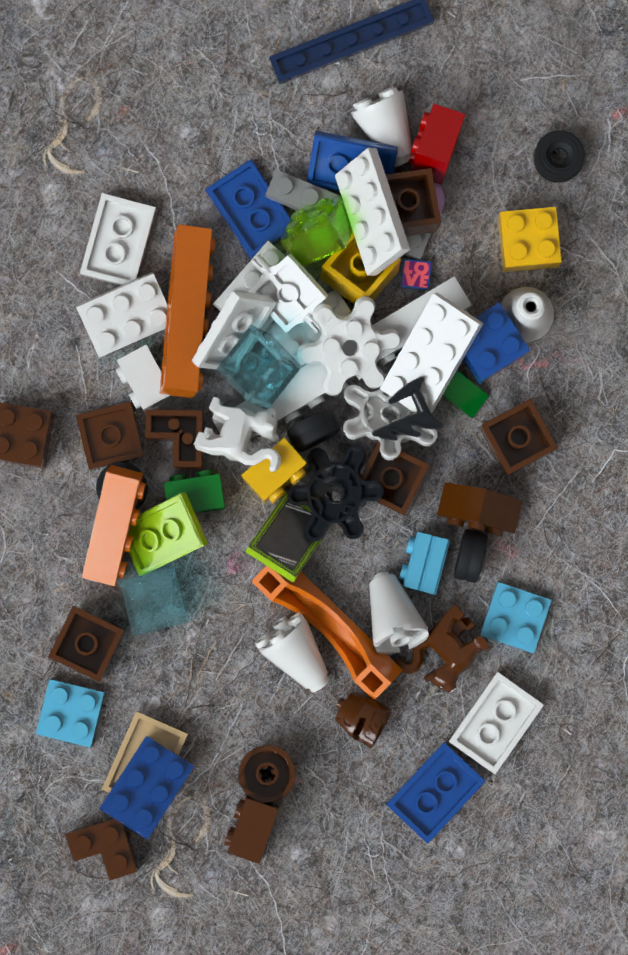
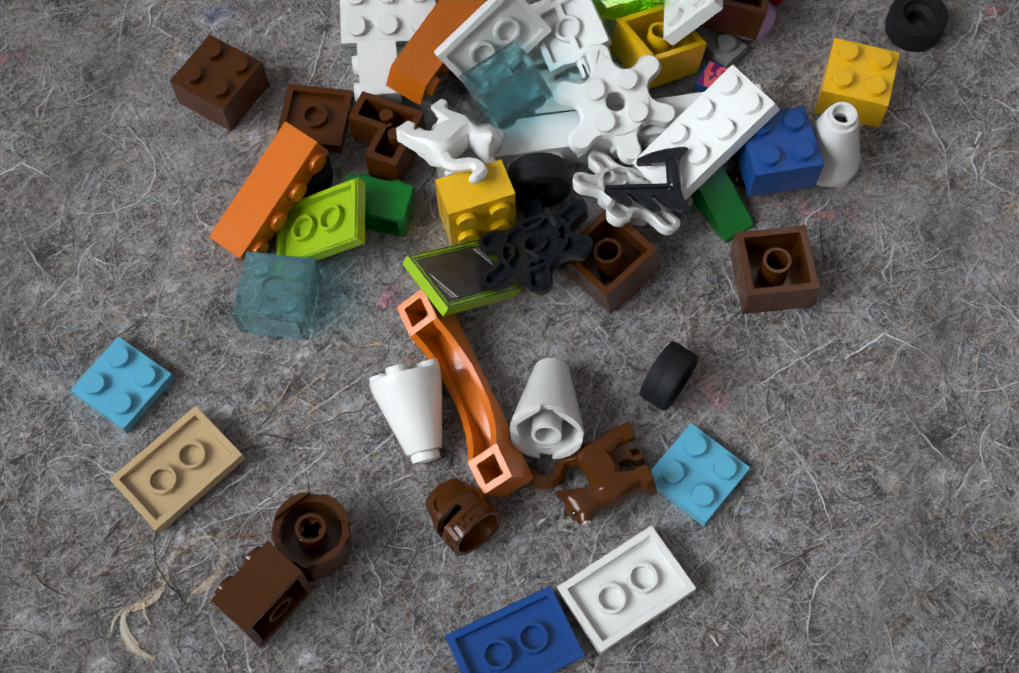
camera: 20 degrees right, 20 degrees down
reddish brown brick [48,606,127,682] -> none
reddish brown brick [65,818,139,881] -> none
blue plate [99,736,194,840] -> none
medium azure brick [399,532,450,596] -> none
reddish brown brick [437,482,522,537] -> none

